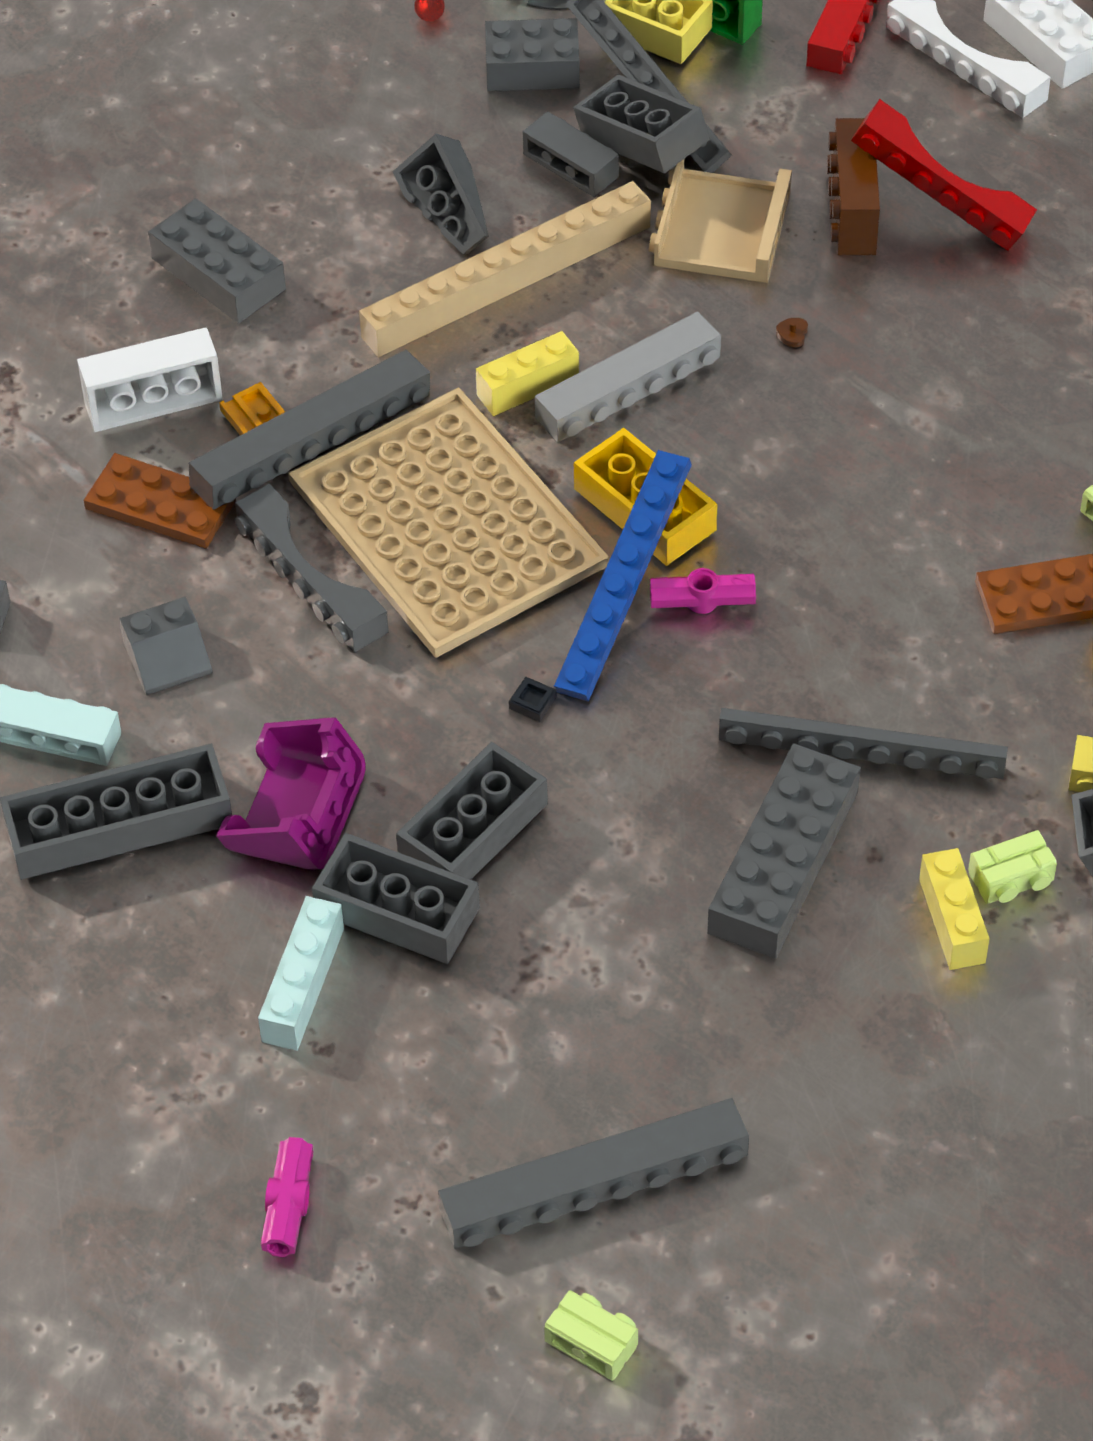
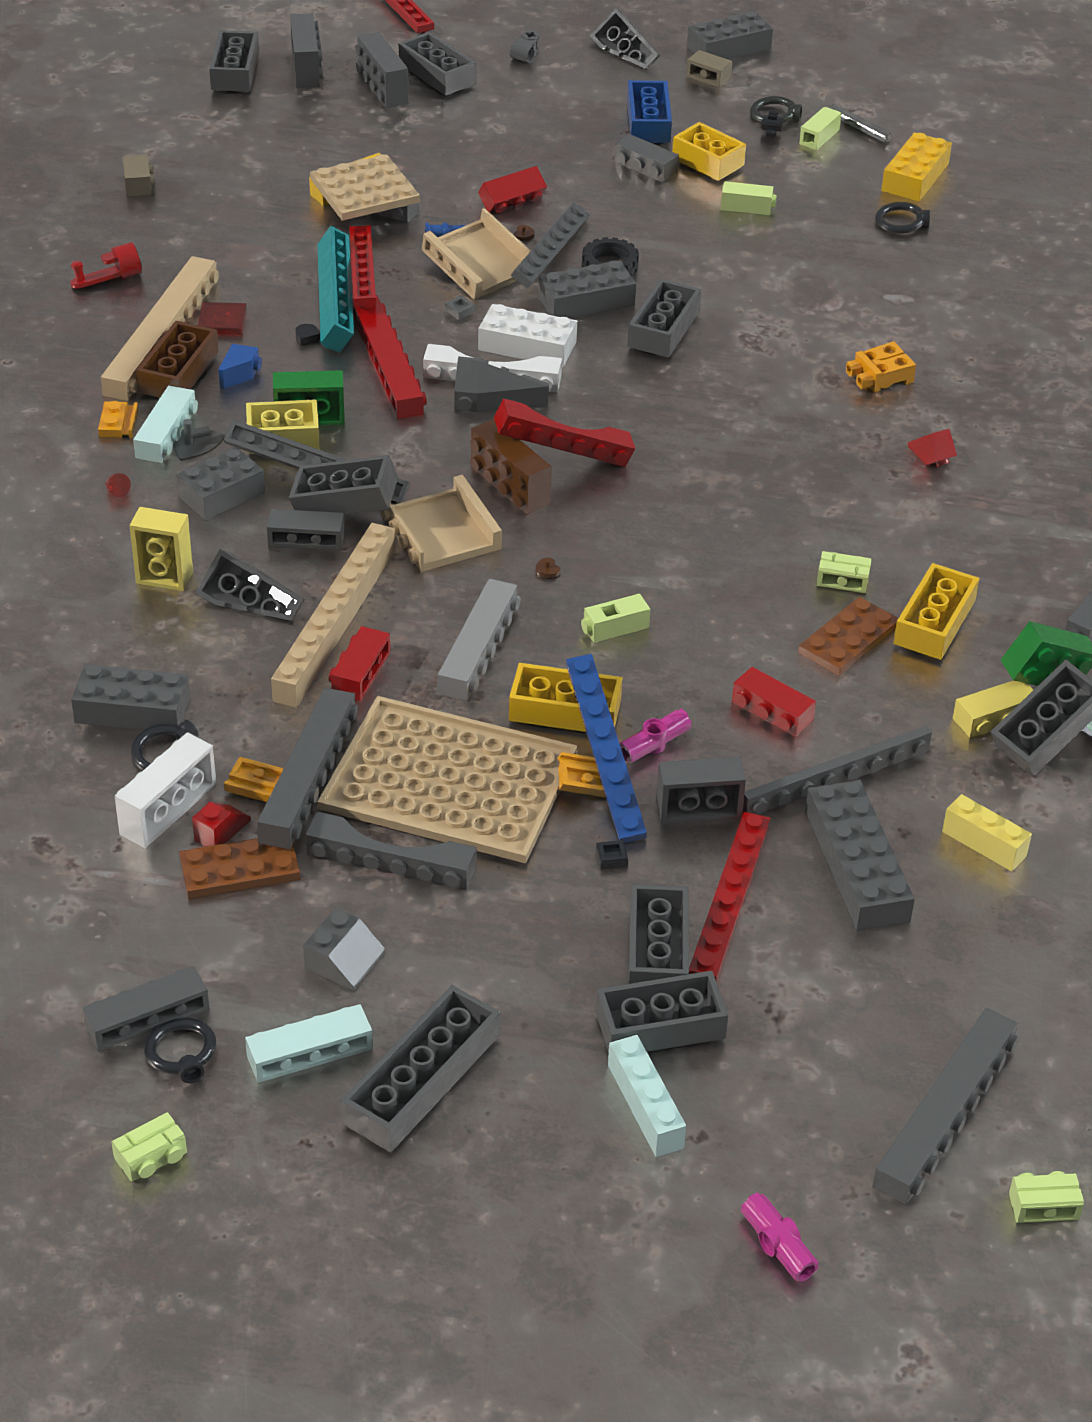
camera: 40 degrees left, 10 degrees down
magenta windscreen [216,717,366,870] -> none
light yellow brick [476,331,579,416] -> none
yellowish green brick [968,830,1057,904] -> none
none -> light yellow brick [129,507,193,592]
none -> black piece [131,720,199,771]
none -> red slope [192,801,251,847]
none -> red brick [328,626,390,701]
none -> dark grey wedge [454,356,549,412]
none -> light orange plate [558,752,606,798]
none -> yellowish green brick [581,594,650,643]
none -> dark grey brick [656,757,746,824]
none -> red plate [689,812,771,982]
none -> red brick [732,667,816,737]

